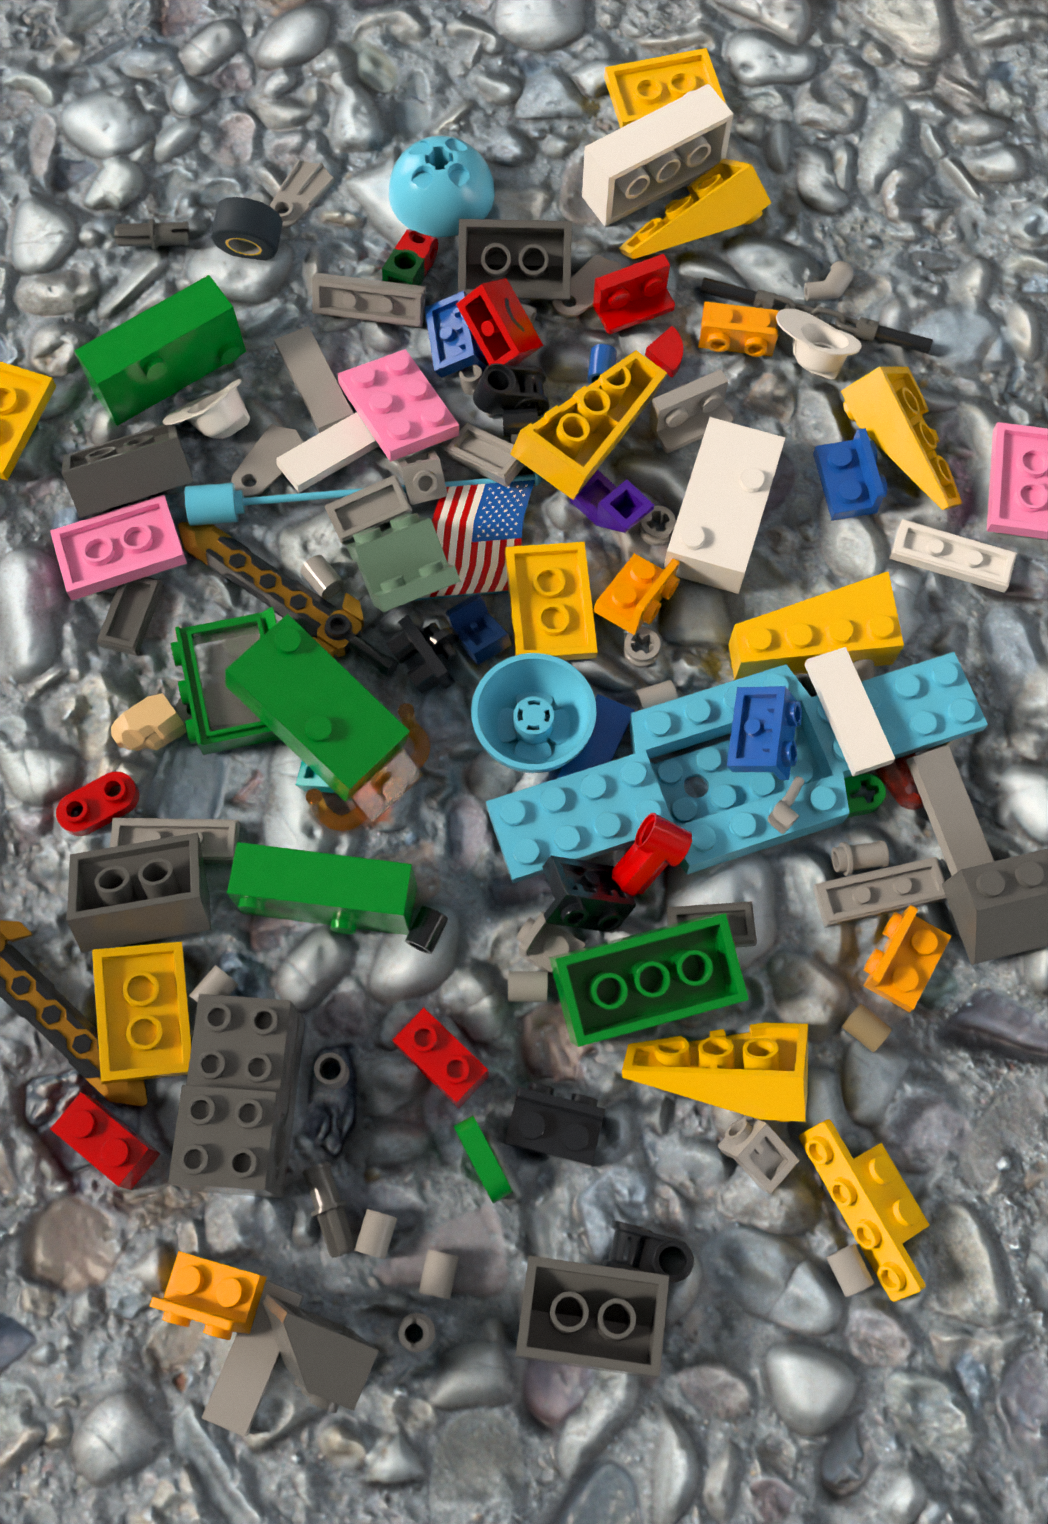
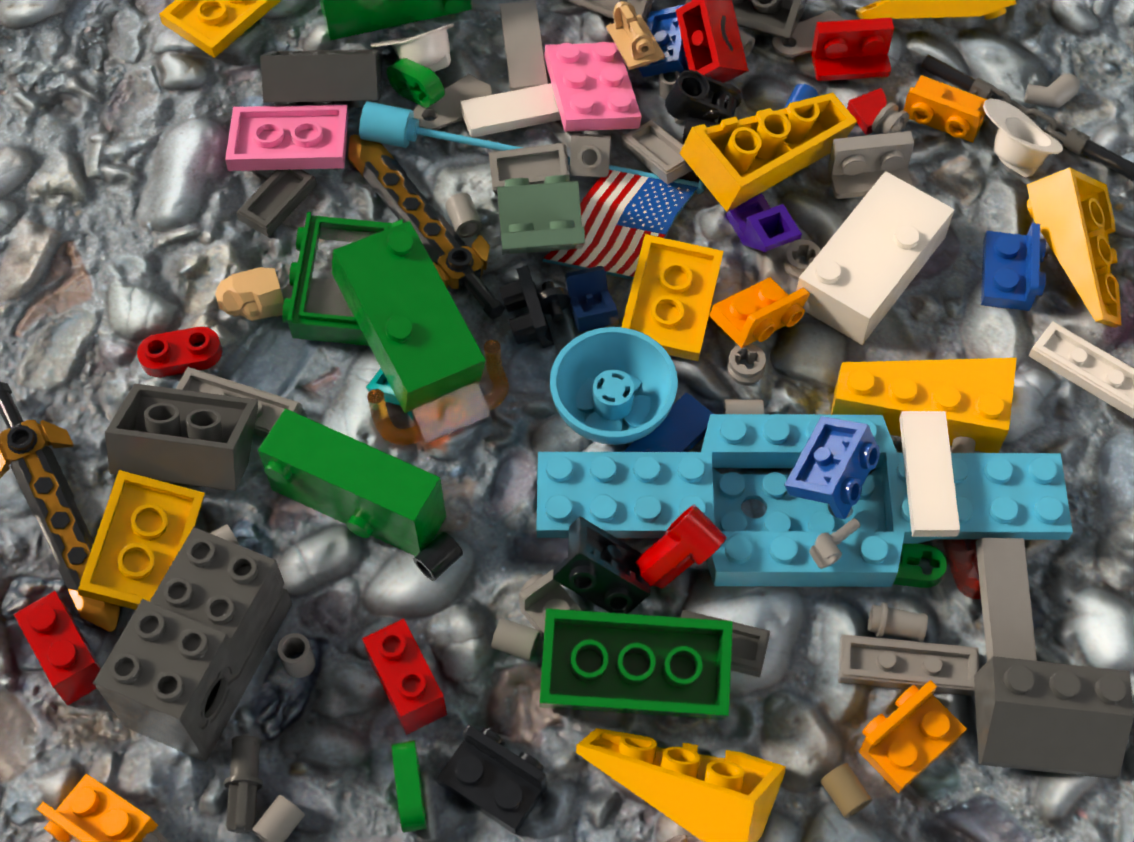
camera: 20 degrees right, 10 degrees down
none -> green beam [386,58,445,108]
none -> tan hinge [606,1,665,70]
none -> light grey bush [872,102,909,134]

